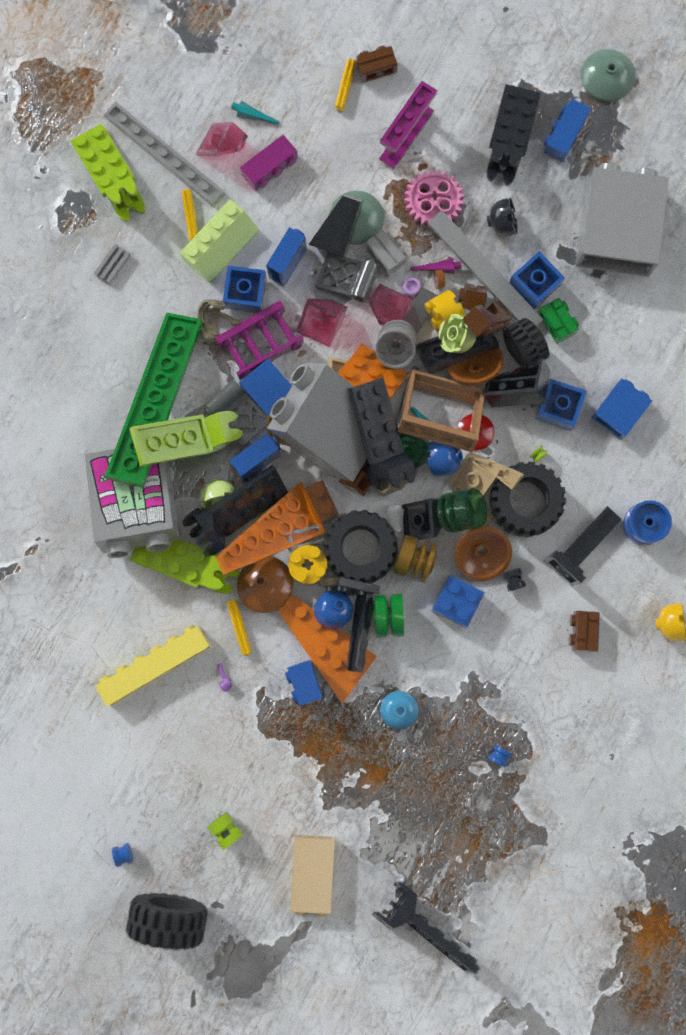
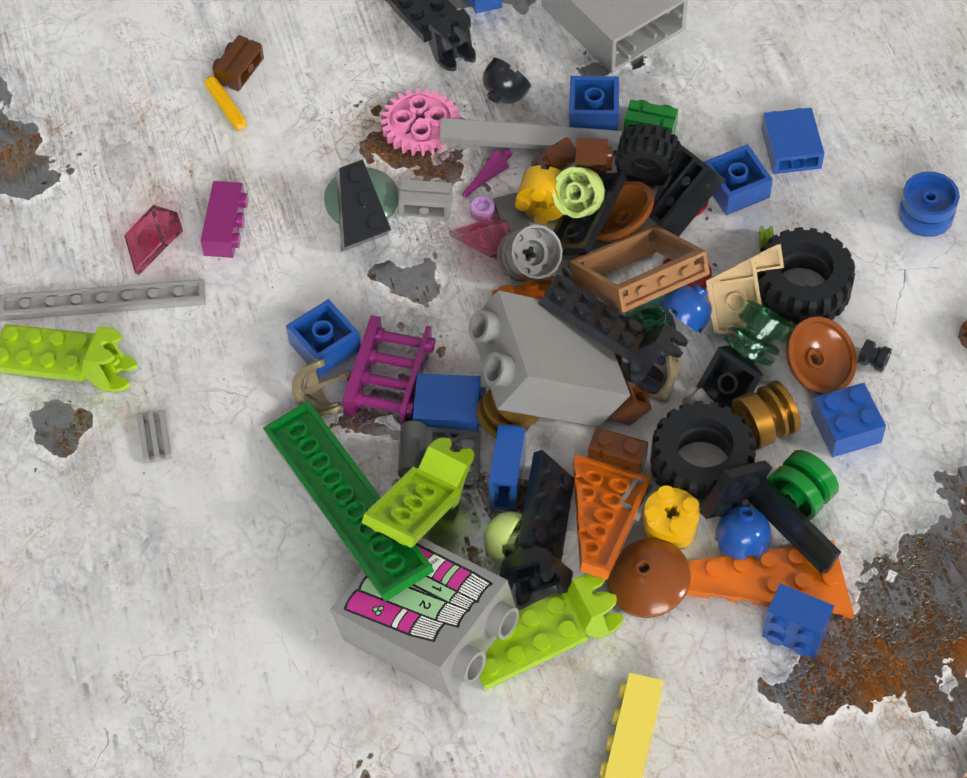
camera: 45 degrees left, 25 degrees down
yellowish green slope [180,199,260,284] -> none
yellow axle [181,189,198,241] -> none
medium lavender hand [217,663,232,692] -> none
yellow axle [226,600,252,656] -> none
teal piece [231,100,280,125] -> none
blue brick [266,227,307,287] -> none
clear pink slope [296,298,348,347] -> none
dark grey piece [315,252,380,303] -> none
magenta fence [379,81,438,169] -> none
dark azure cylinder [380,690,419,730] -> none
dark orange tile [434,270,445,289] -> none
black bracket [543,506,622,587] -> none

